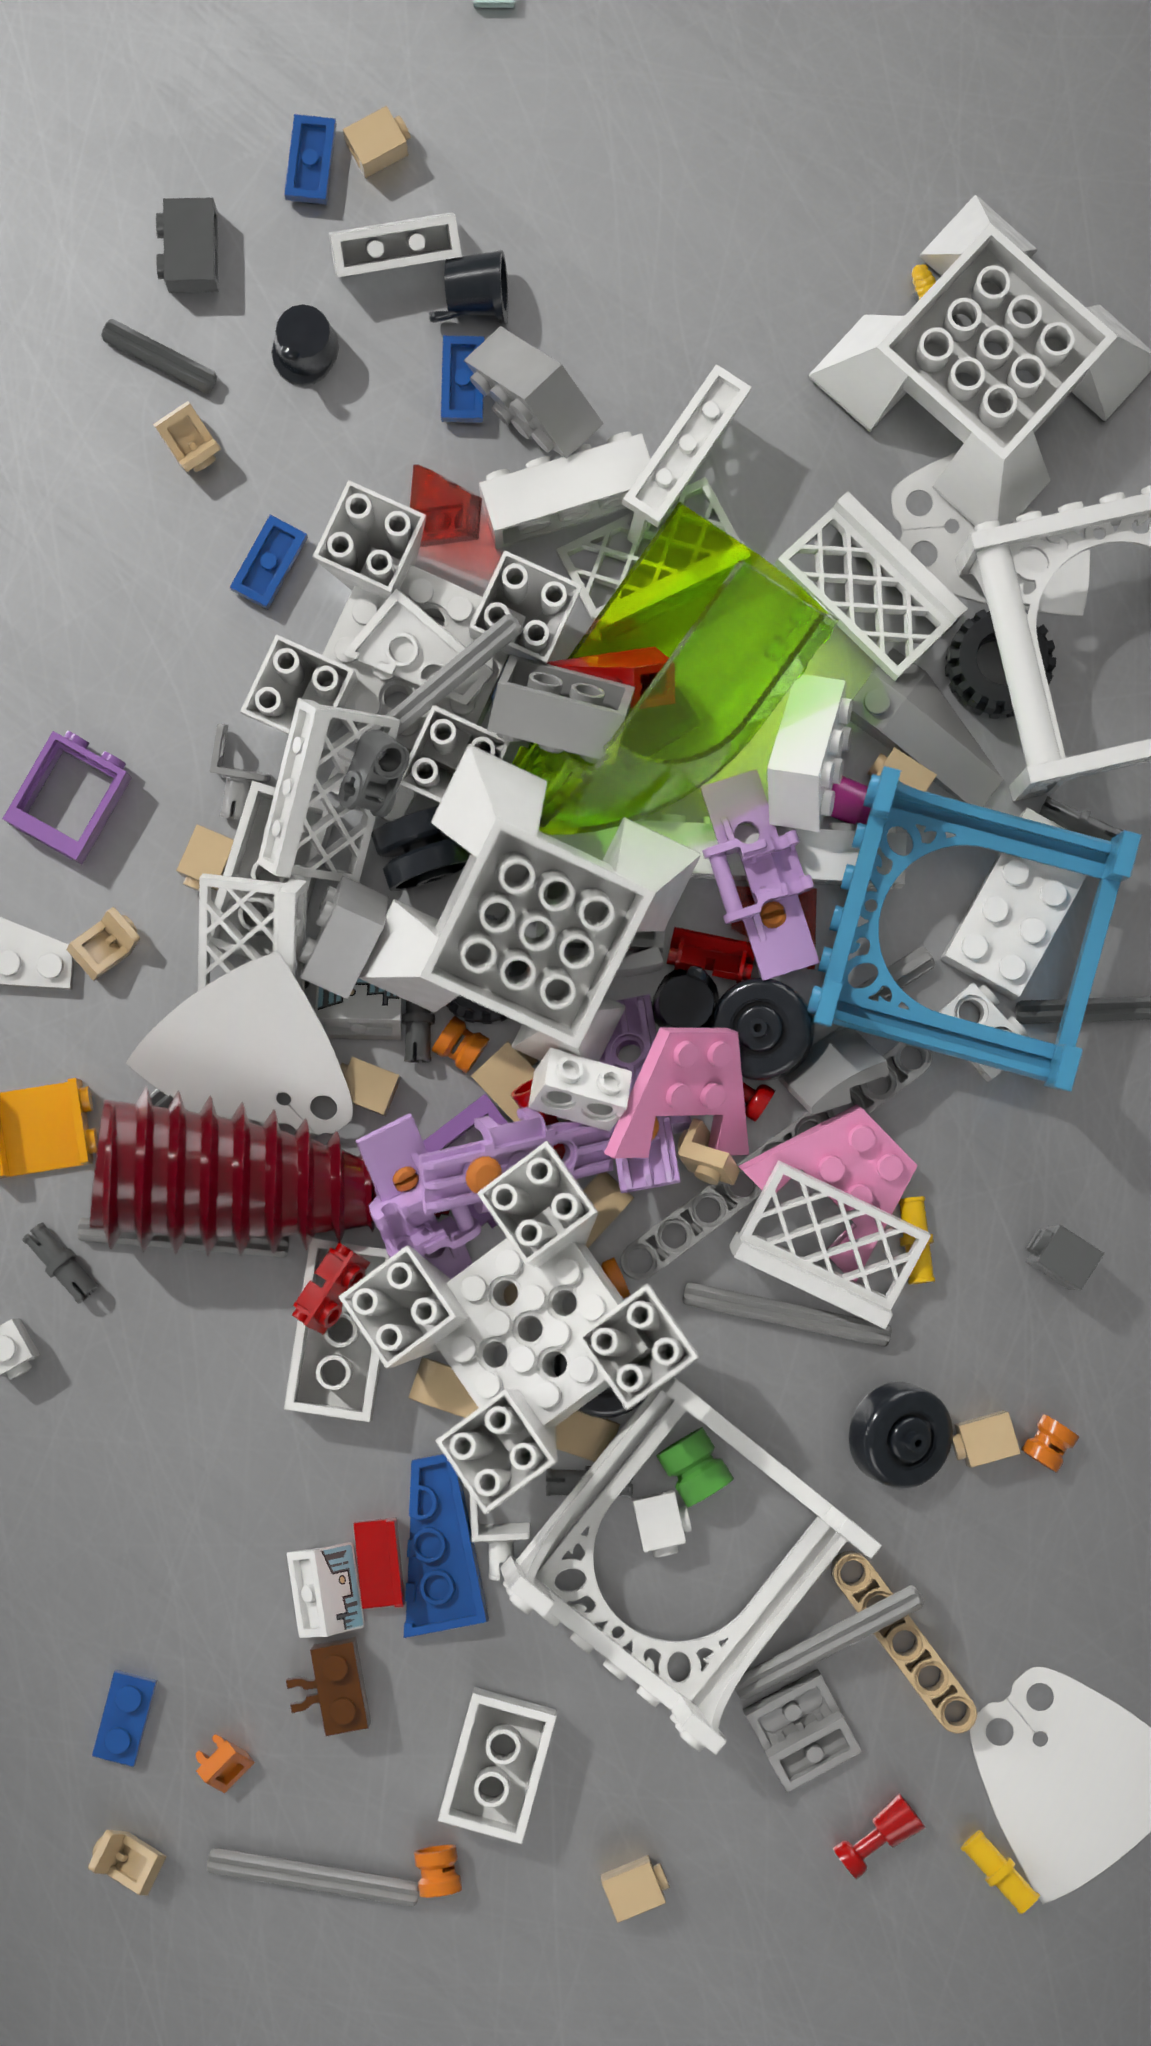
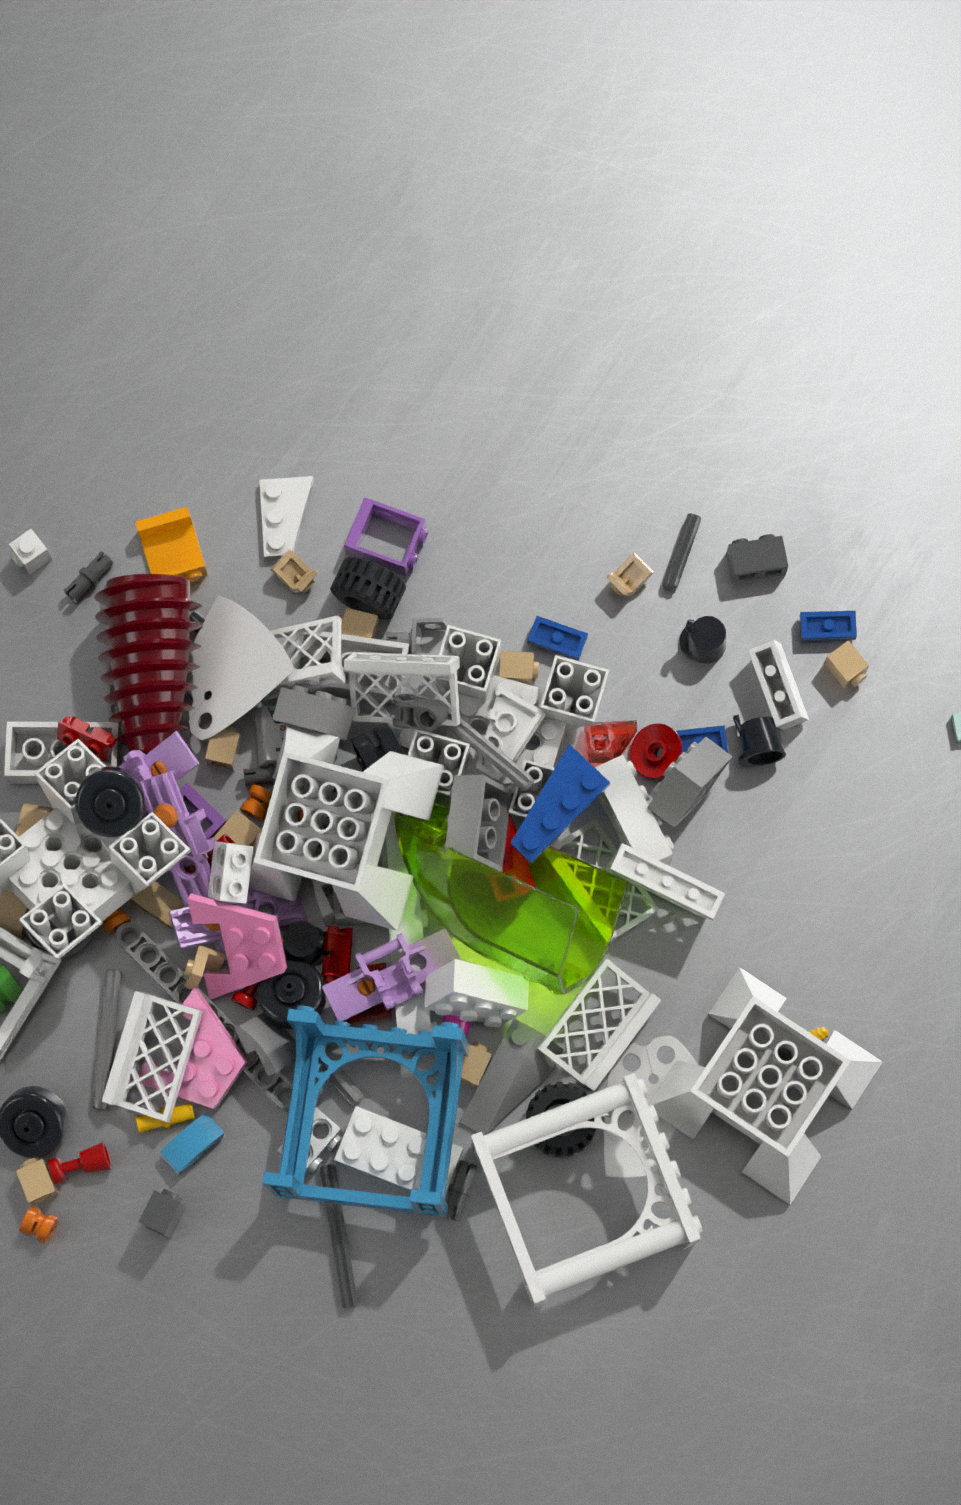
camera: 85 degrees right, 10 degrees down
none -> red piece [48,1142,111,1185]
none -> black wheel [75,766,145,837]
none -> dark azure slope [160,1112,225,1174]
none -> black tyre [330,557,406,619]
none -> tan brick [499,651,539,686]
none -> blue wing [510,744,610,864]
none -> red dish [630,723,682,778]

